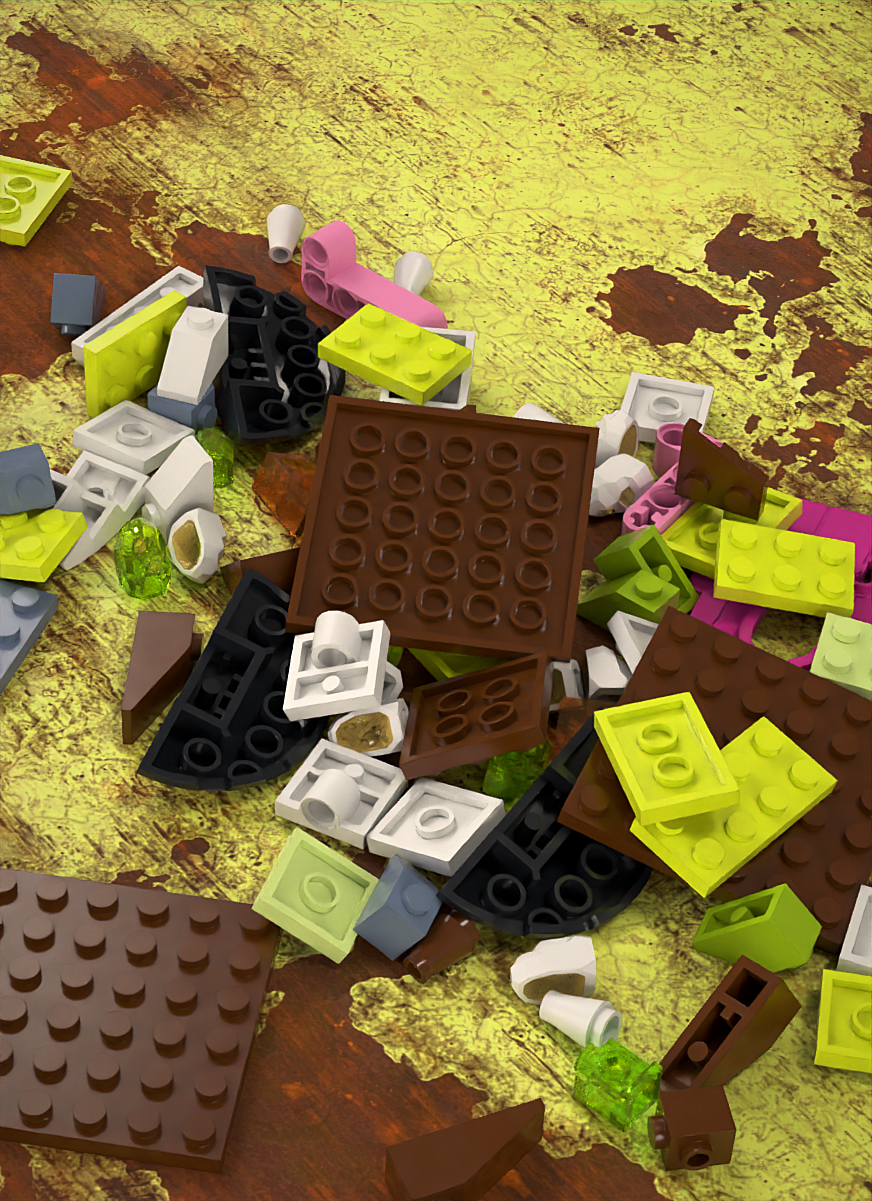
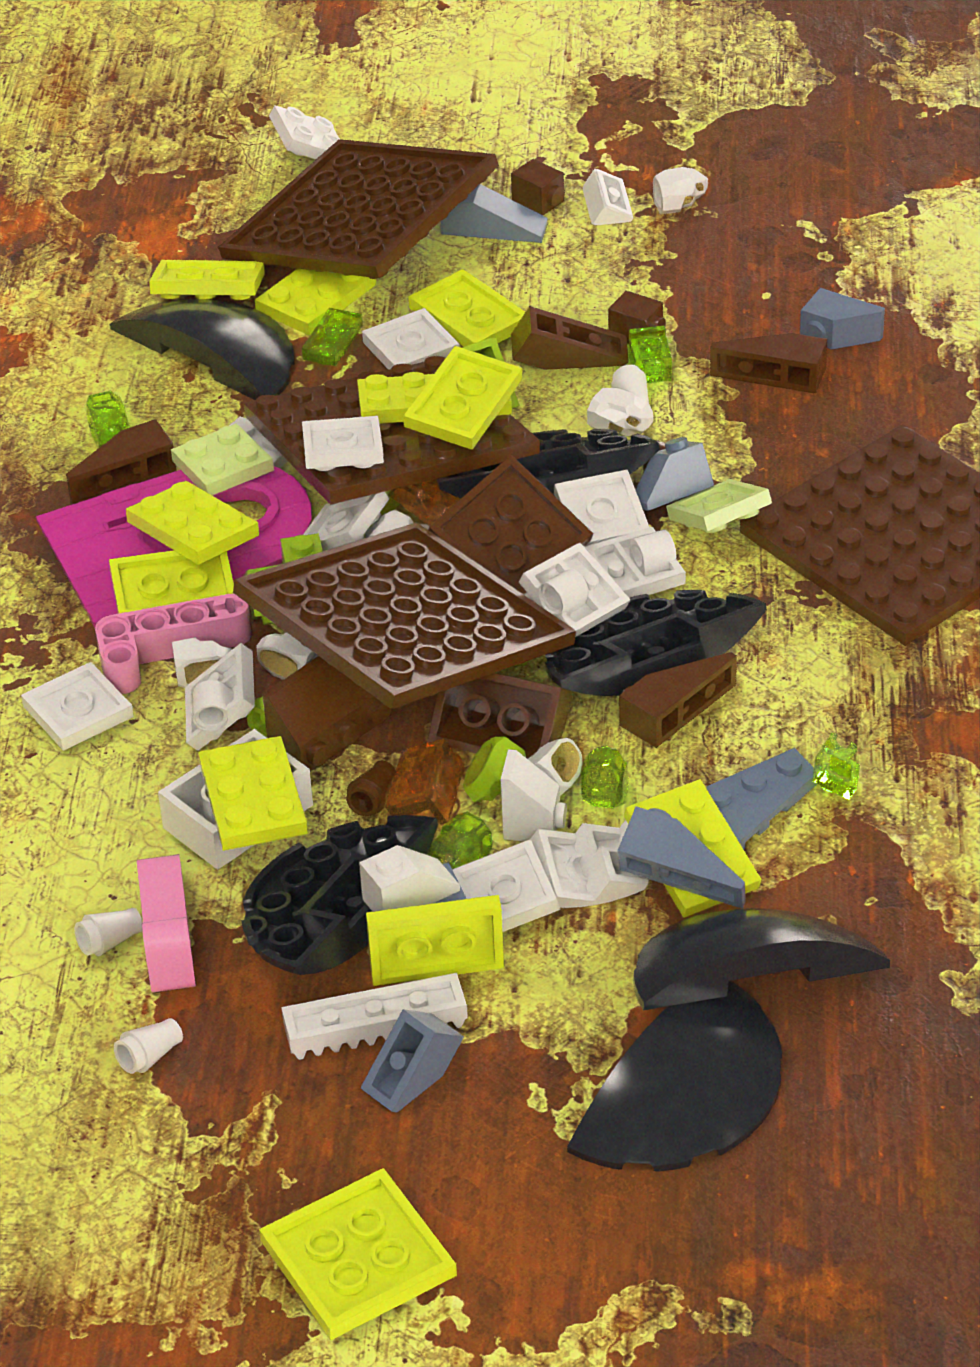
camera: 135 degrees left, 0 degrees up
white rock [595,409,640,467] -> none
reddish brown wing [674,418,769,521] -> none
none -> white plate [302,416,384,471]
none -> lime rock [463,737,526,802]

